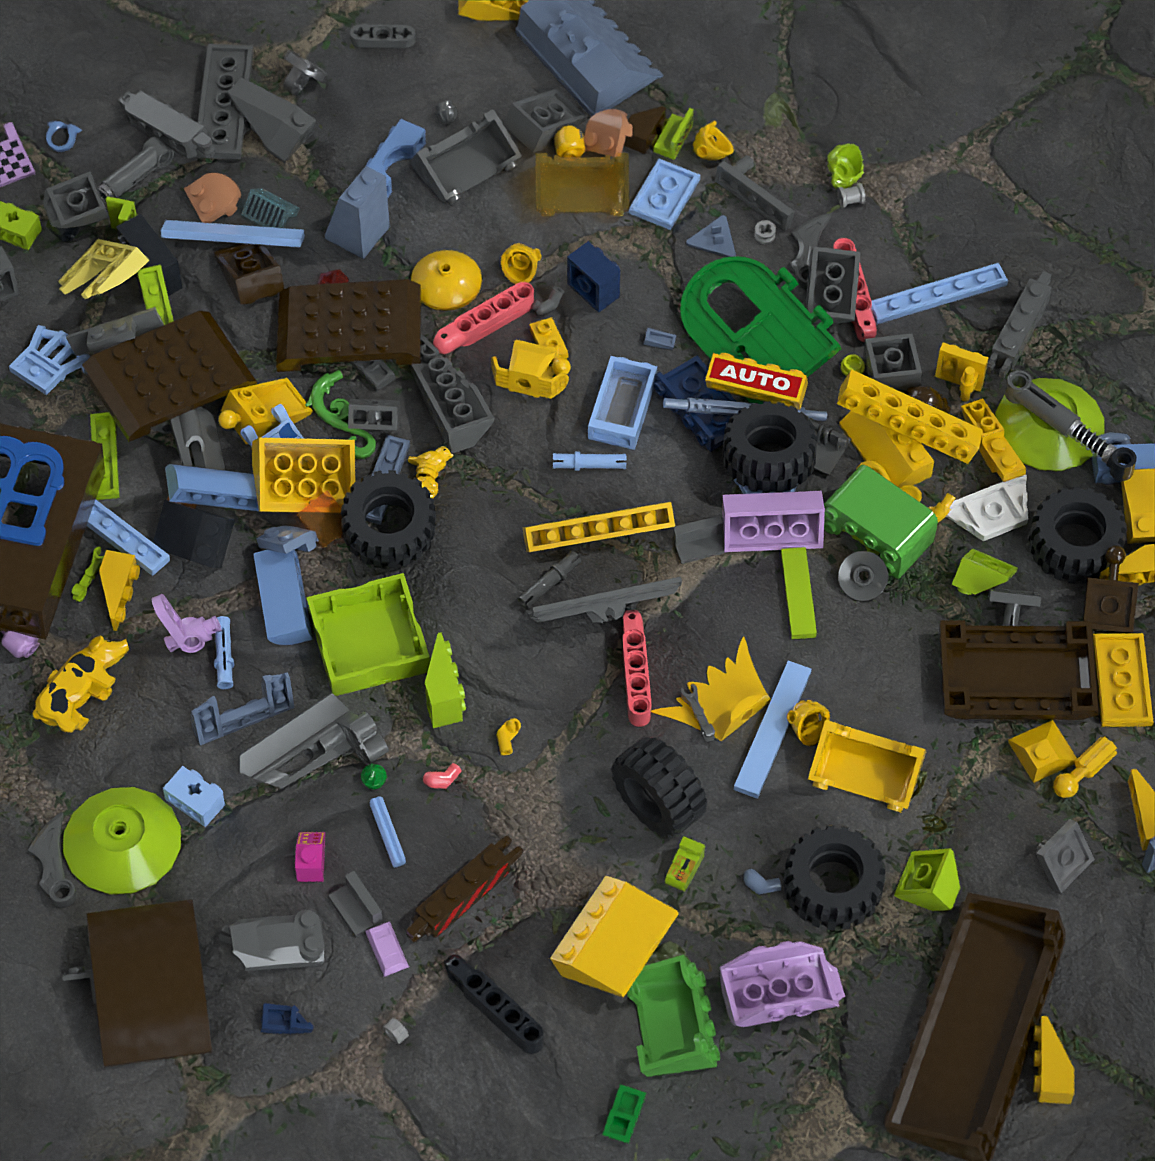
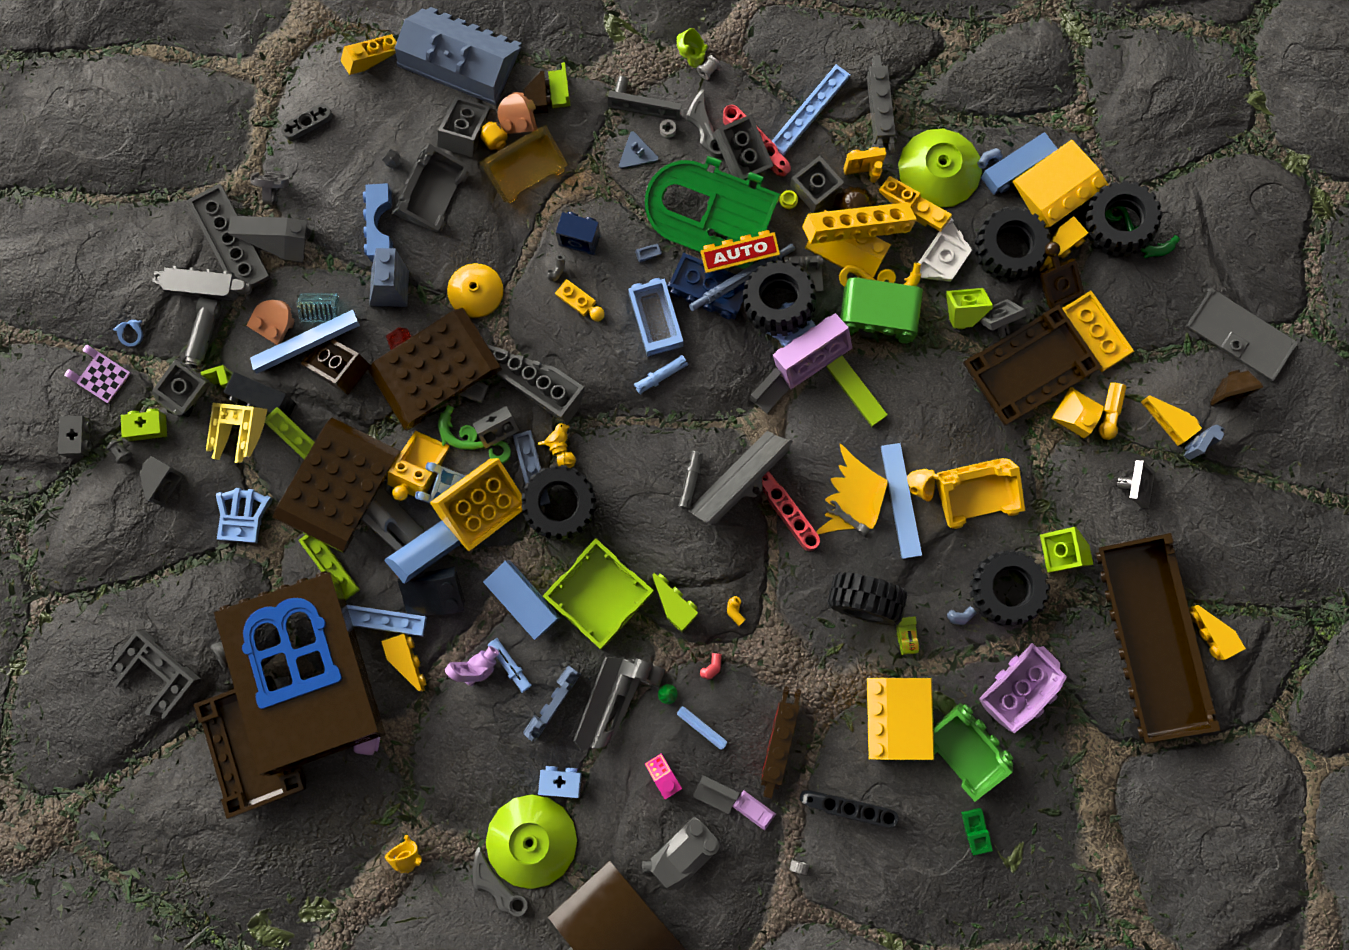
camera: 30 degrees left, 20 degrees up
yellow animal [33,635,129,733] -> none
dark grey bracket [66,307,164,356] -> none
lime piece [72,547,104,602] -> none
sand blue slope [256,526,319,554] -> none
dark blue slope [260,1003,313,1034] -> none
clear orange piece [296,490,342,548] -> none
coral piece [433,282,534,354] -> none
yellow piece [491,340,569,399] -> none
yellow helmet [501,243,541,284] -> none
yellow brick [522,502,675,552] -> none
light blue tile [629,159,700,230] -> none
yellow helmet [693,120,734,160] -> none
dark grey dish [838,551,888,601] -> none
piece [1005,370,1137,481] -> none

